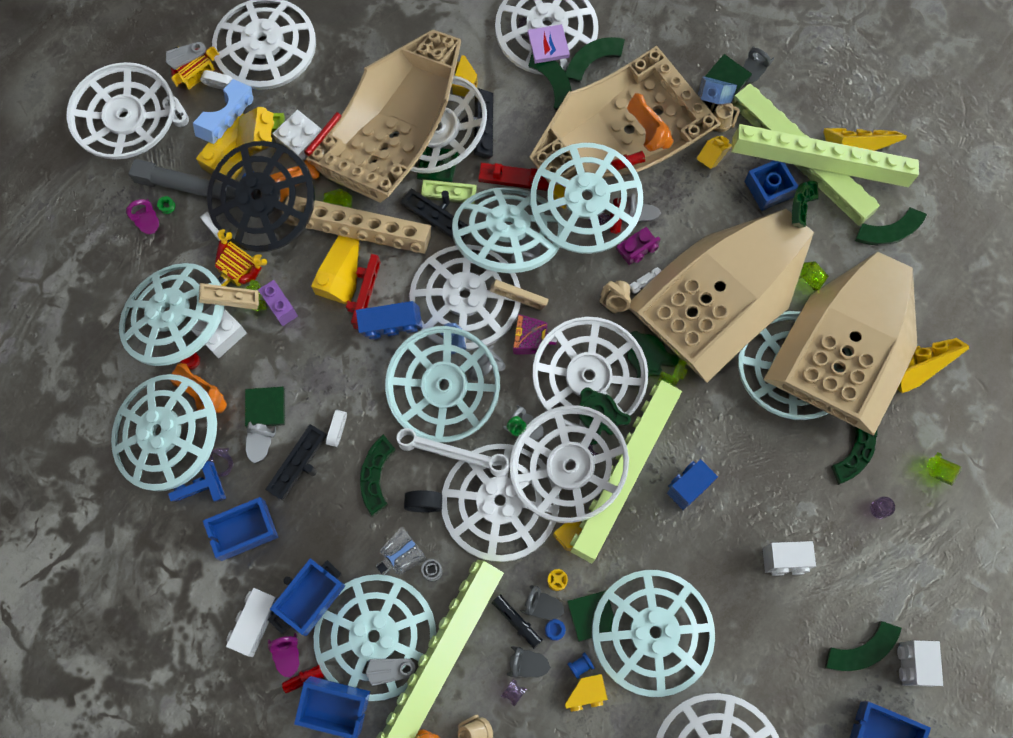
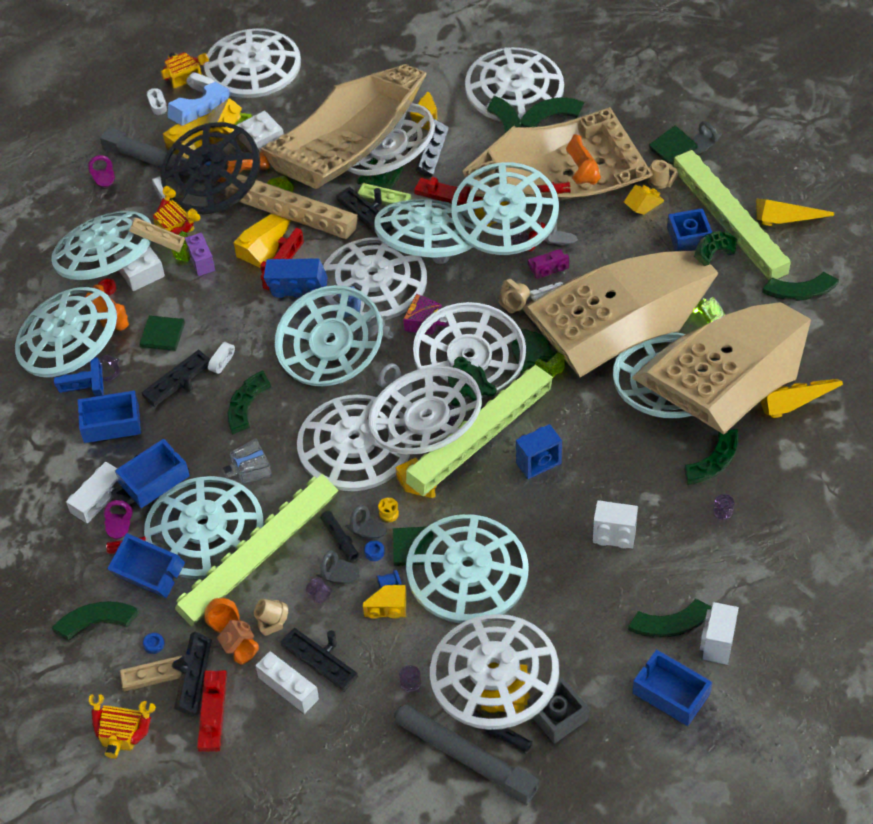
camera: 15 degrees right, 20 degrees down
white dish [67,62,175,159] -> none
green bush [157,196,176,214] -> none
light grey piece [166,42,206,70] -> none
light grey piece [246,422,276,463] -> none
red bar [304,112,342,156] -> none
light grey piece [365,658,415,686] -> none
white piece [397,428,509,477] -> none
black tyre [404,490,442,513] -> none
light grey wheel [421,559,443,582] -> none
tan tile [490,279,549,310] -> none
green bush [506,416,527,436] -> none
lavender tile [527,24,570,63] -> none
medium blue slope [698,76,737,104] -> none
yellowish green brick [732,124,919,187] -> none
clear neon green bracket [927,452,962,486] -> none

